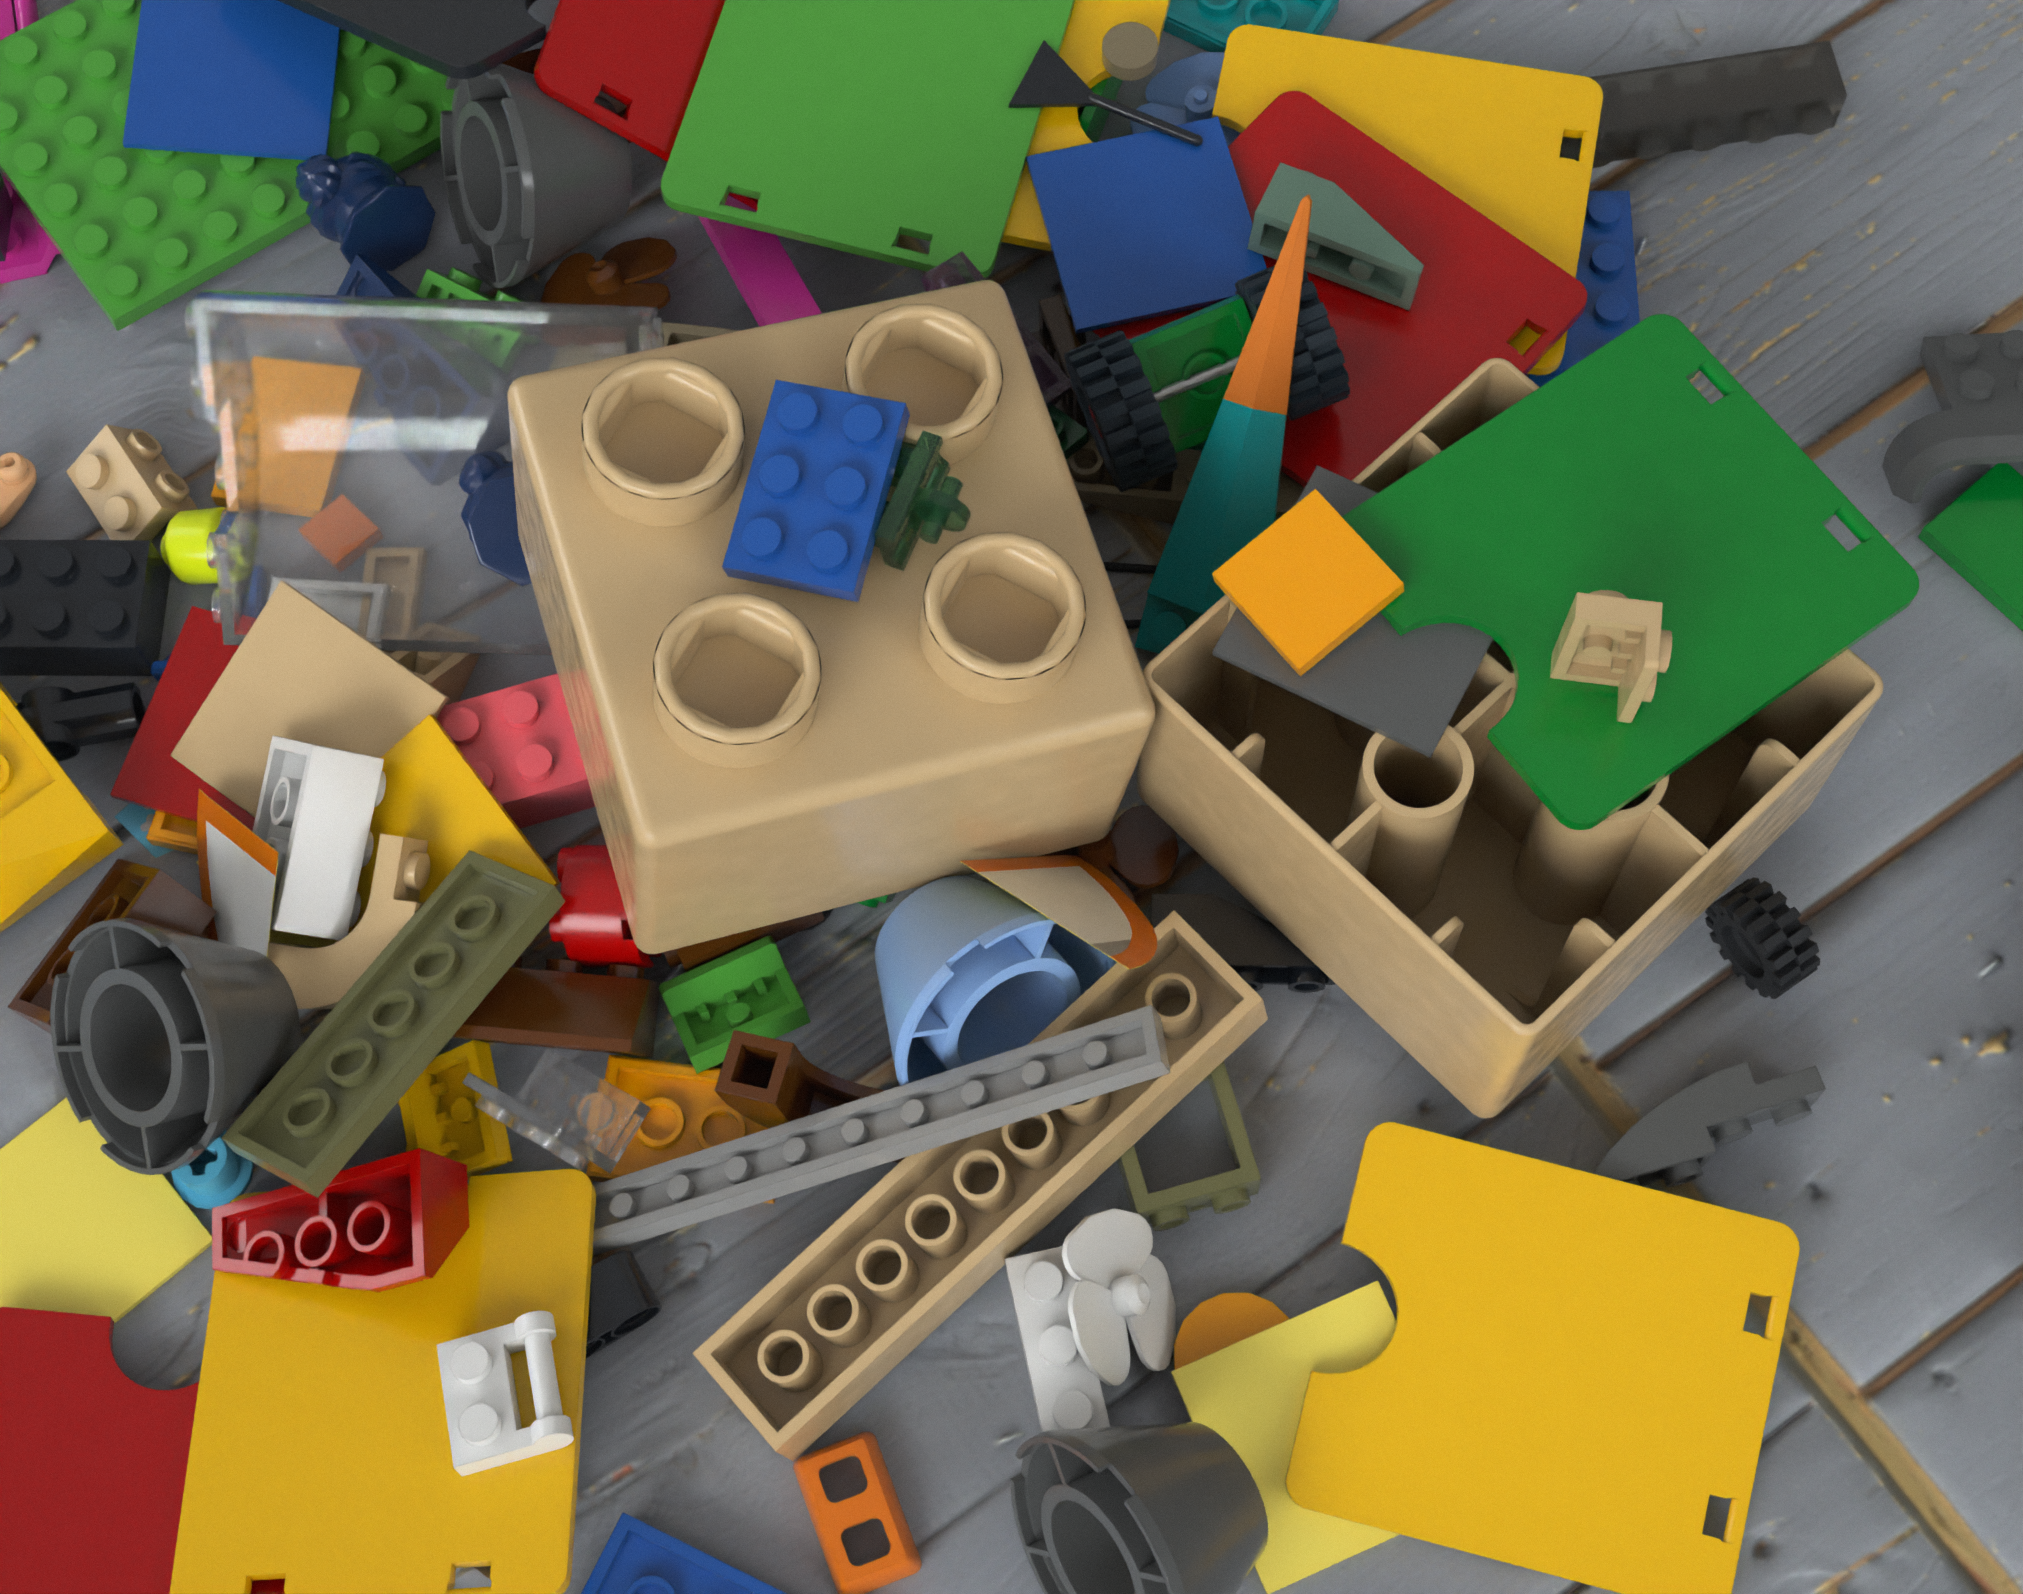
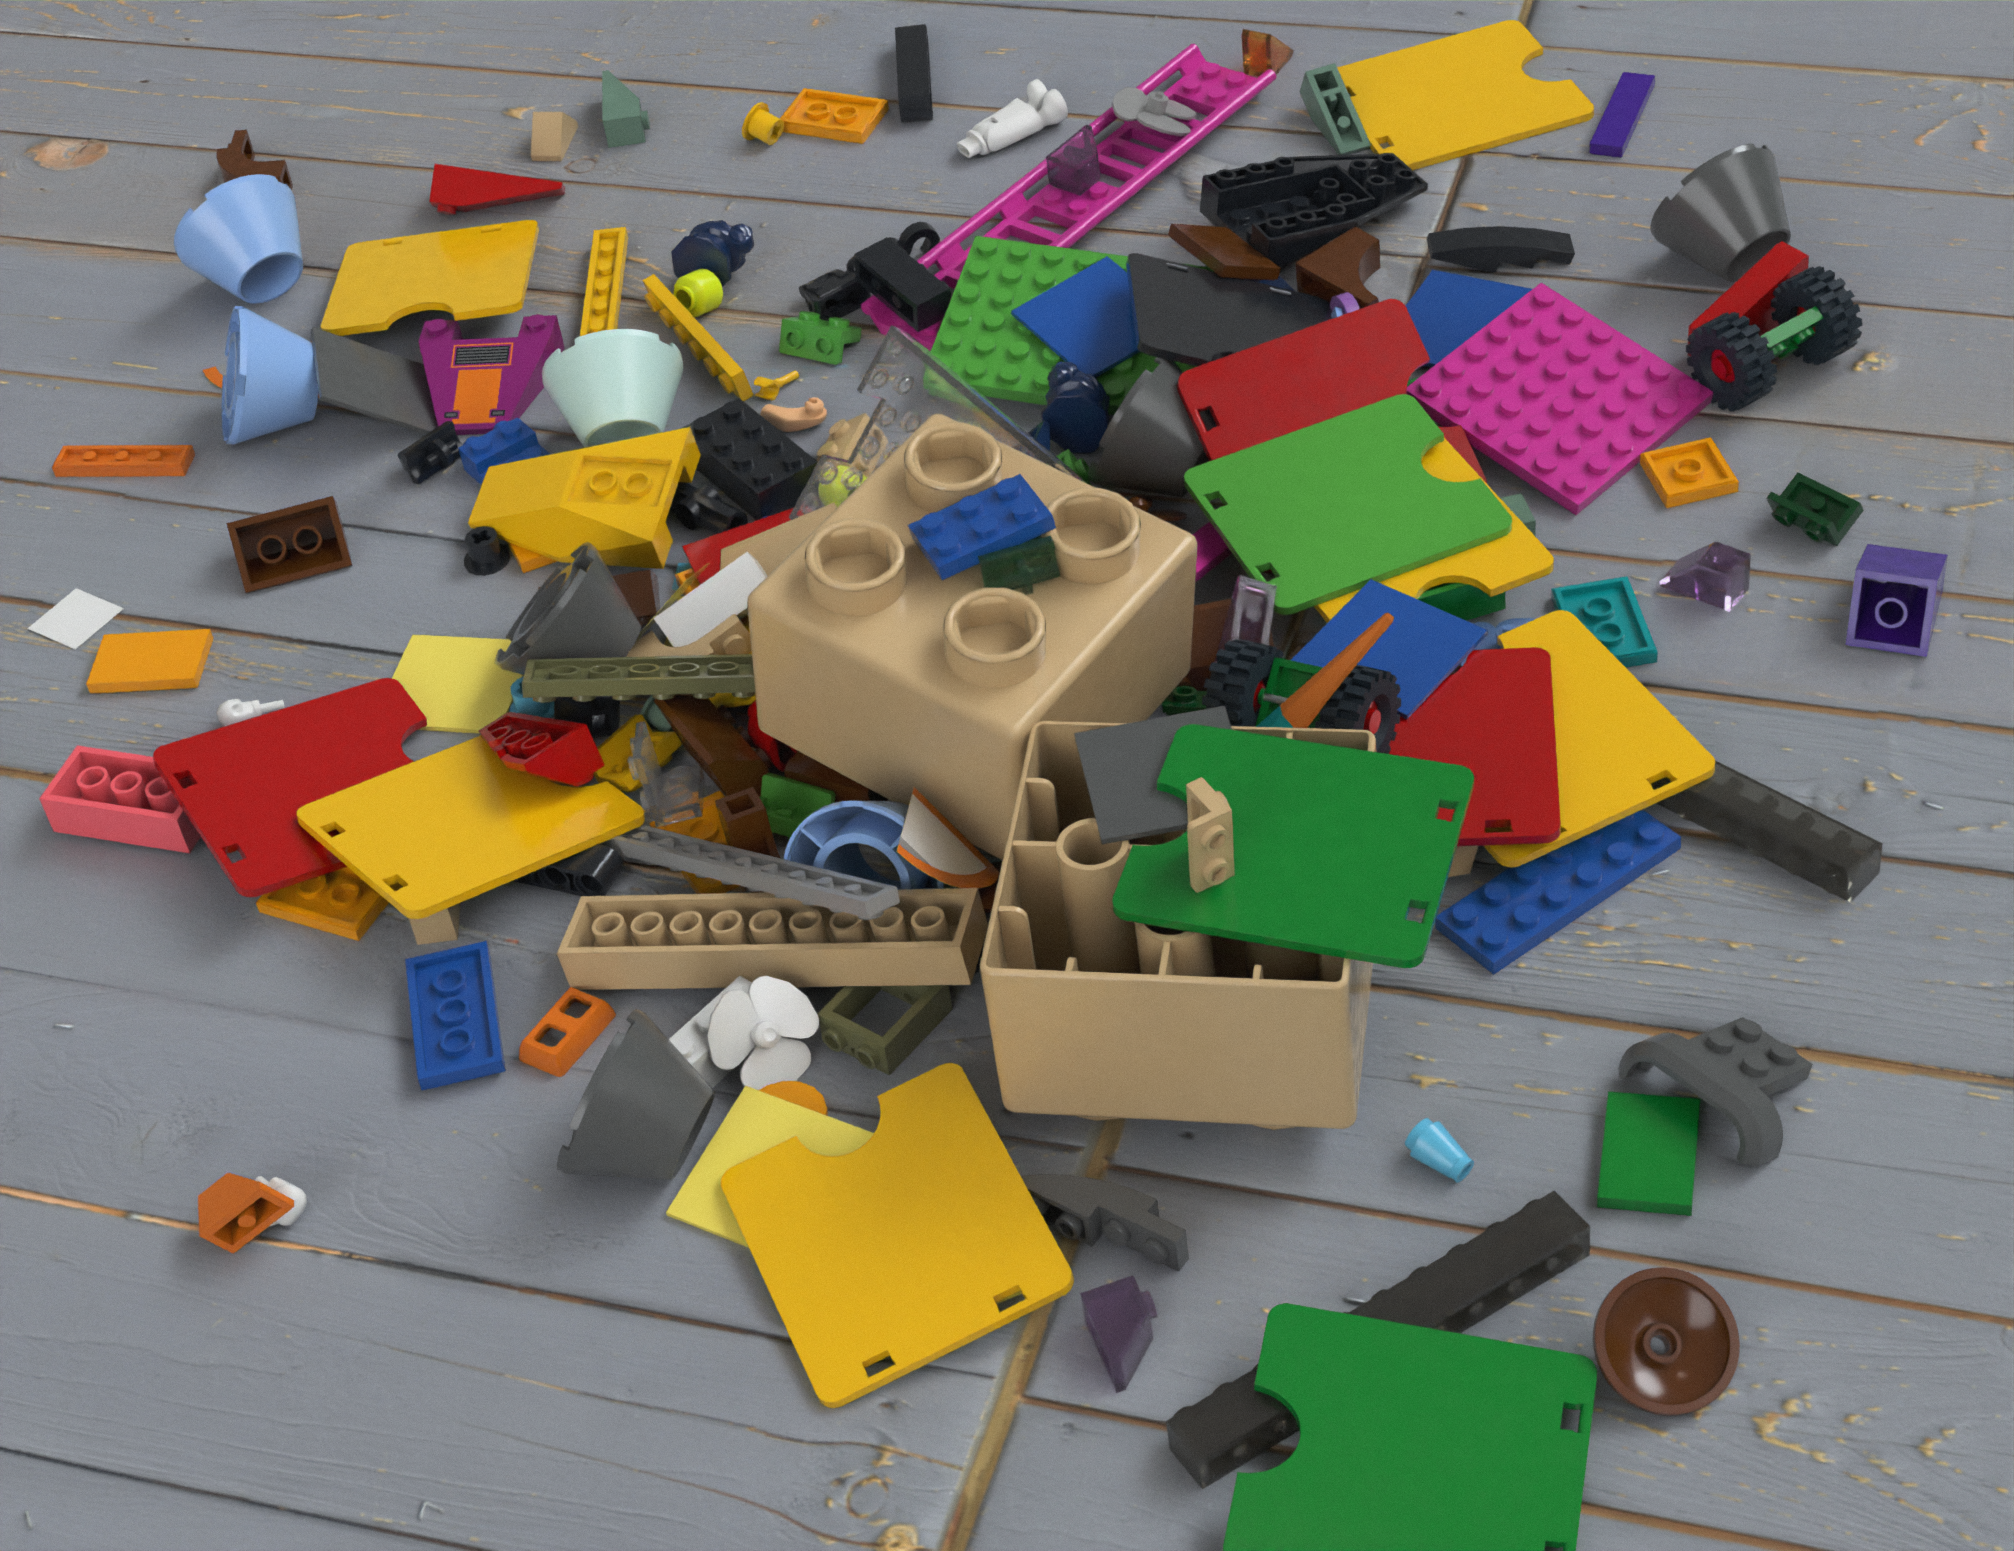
camera: 55 degrees right, 25 degrees down
white plate [436,1311,574,1477] -> none
black piece [1009,40,1203,146] -> none
dark tan tile [1102,22,1158,81] -> none
light orange tile [1212,489,1405,677] -> none
sand green slope [1247,162,1424,310] -> none
black tyre [1705,877,1821,999] -> none
none -> clear purple slope [1080,1275,1157,1393]
none -> medium azure cone [1405,1118,1474,1183]

